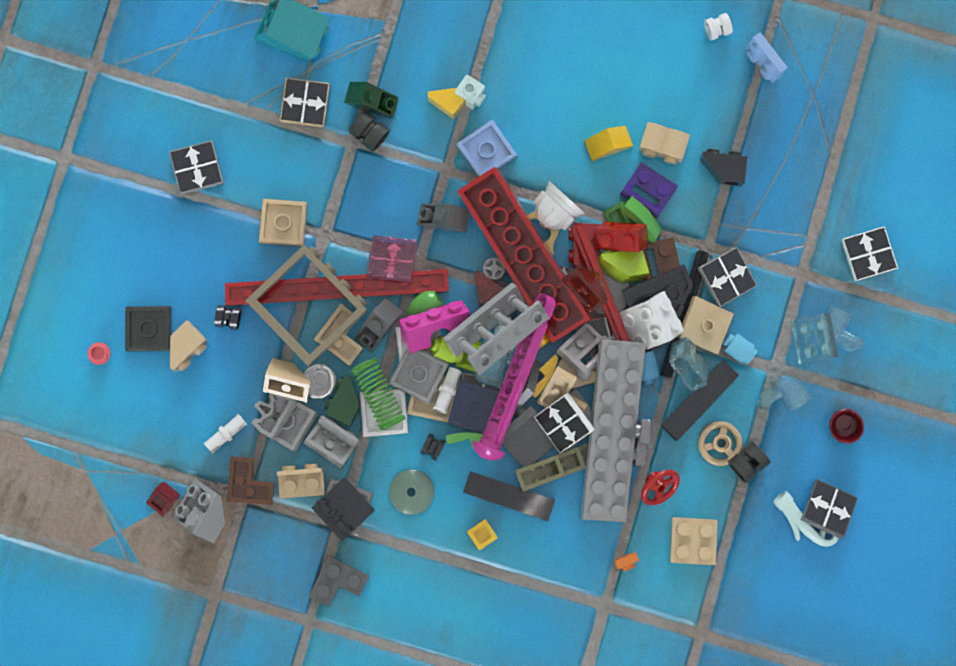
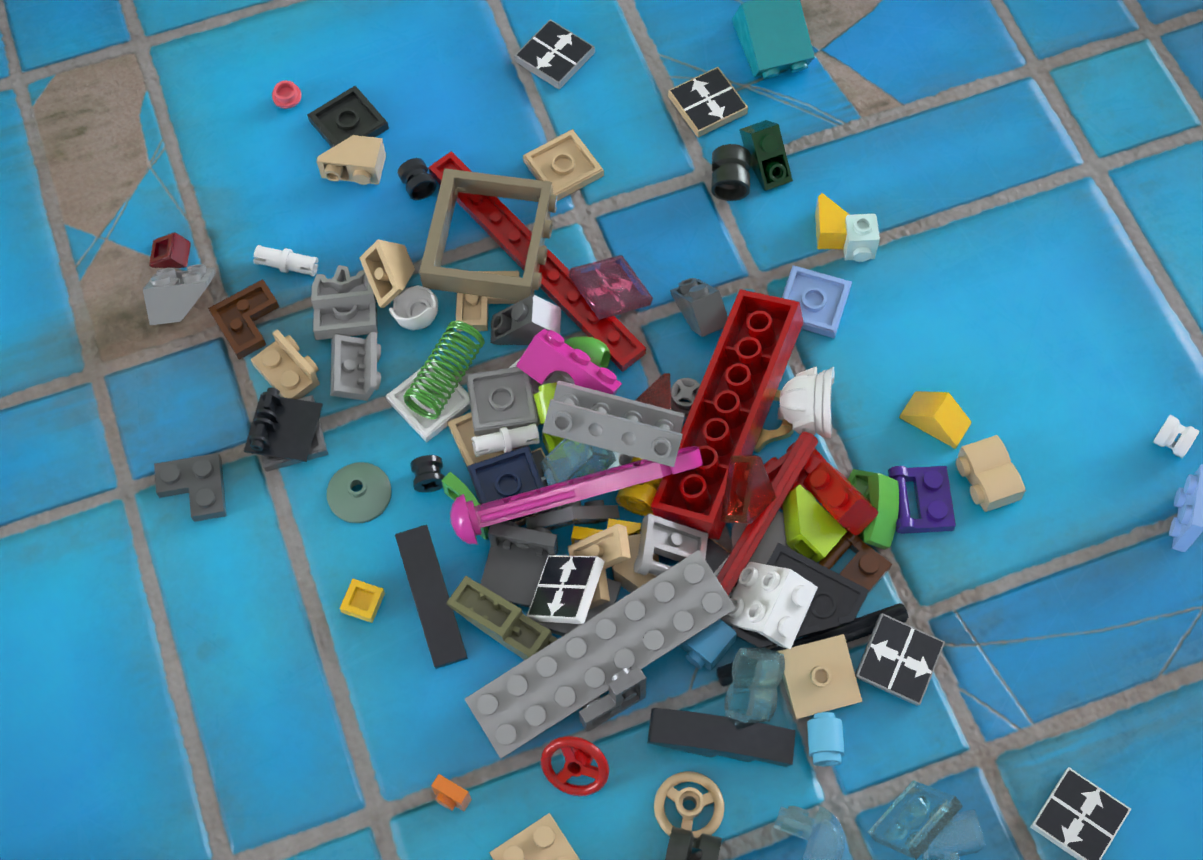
camera: 60 degrees right, 20 degrees down
dark green slope [324,374,361,427] -> none
black slope [700,149,747,187] -> none

